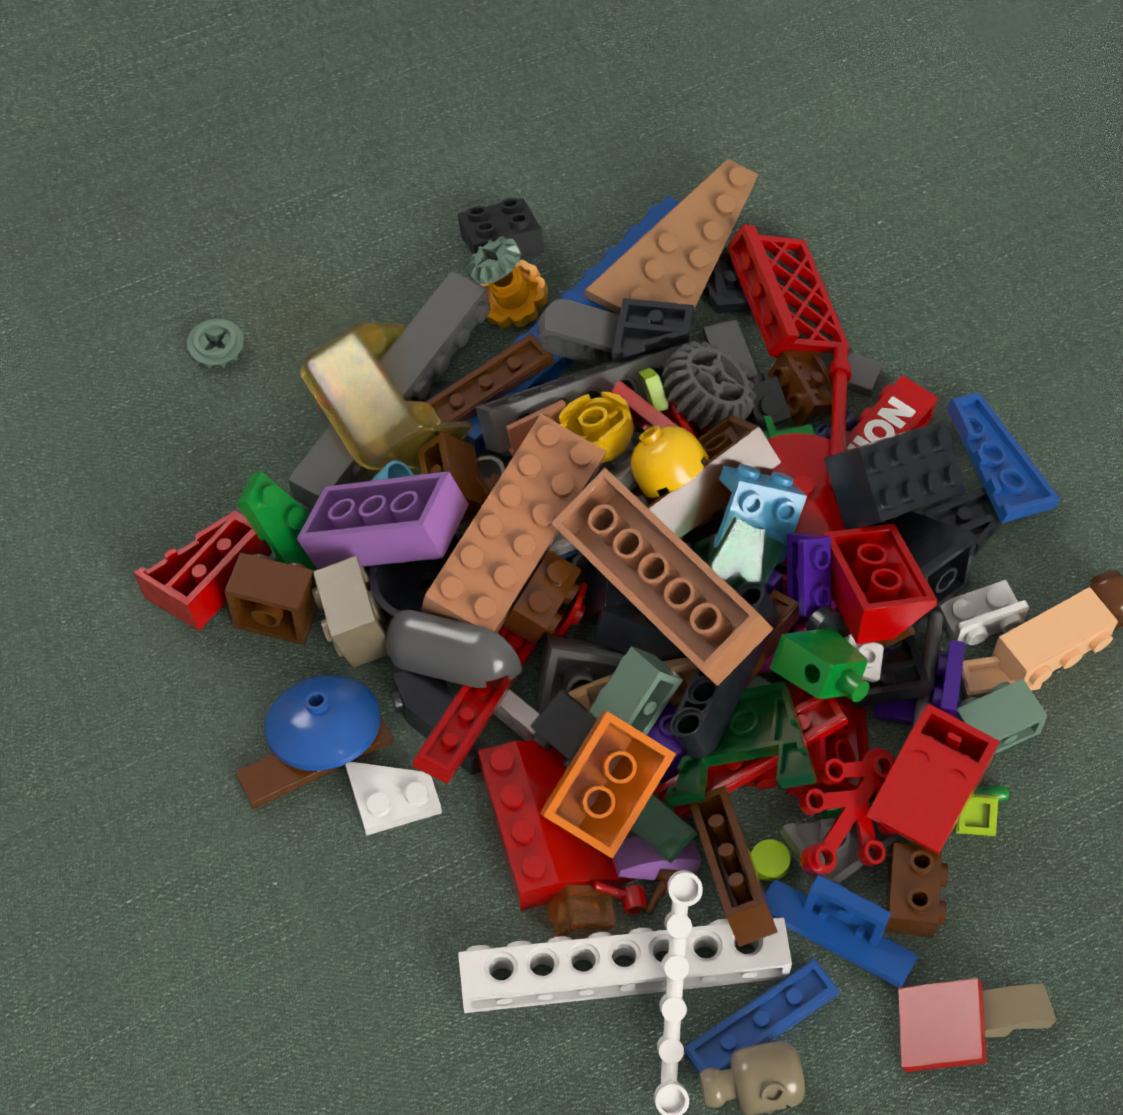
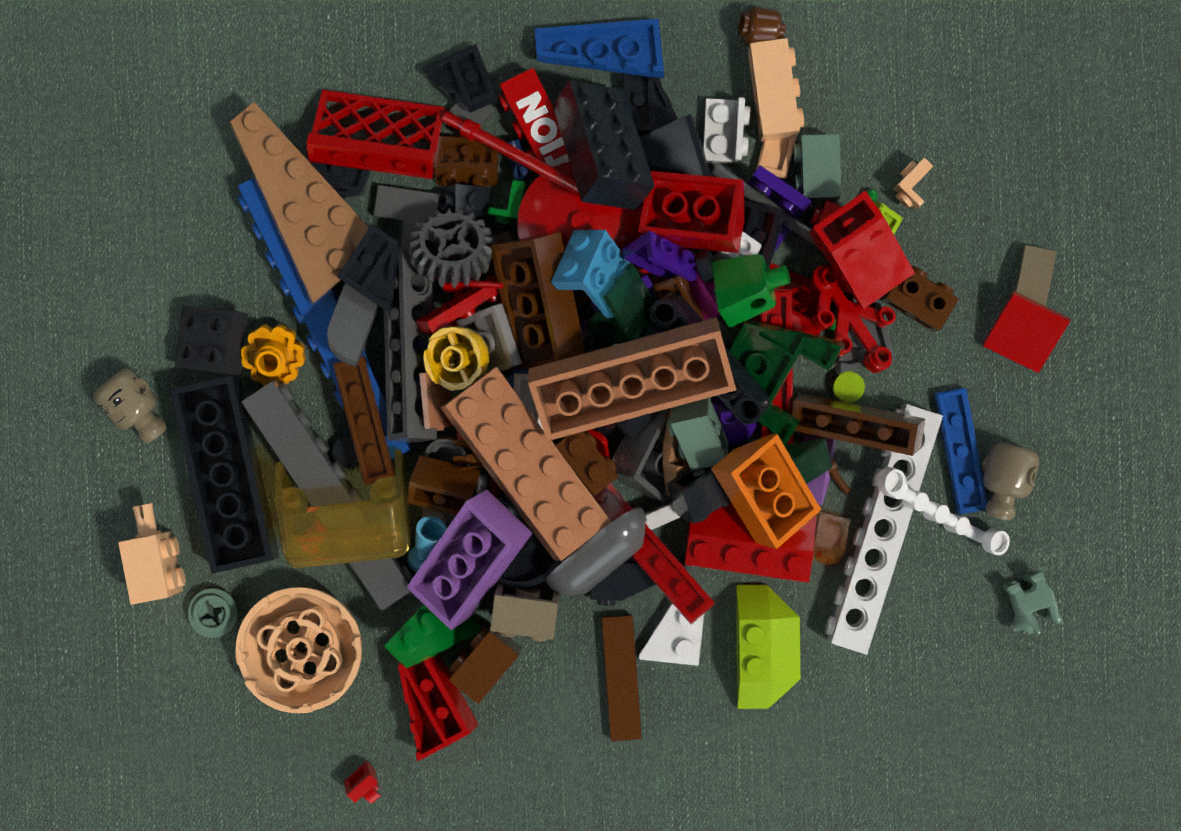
camera: 70 degrees left, 30 degrees up
blue dish [265,675,381,771] -> none
sand green gear [467,236,521,284] -> none
red hand [592,880,647,915] -> none
yellow cylinder [631,426,709,498] -> none
lime tile [638,368,669,412] -> none
blue bracket [765,874,918,988] -> none
none -> dark tan piece [93,368,167,444]
none -> light nougat brick [118,503,186,605]
none -> black brick [170,375,280,574]
none -> light nougat brick [235,587,362,713]
none -> red tile [344,761,381,804]
none -> black wing [422,44,499,113]
none -> lime wedge [736,584,801,709]
none -> light nougat bracket [893,158,933,210]

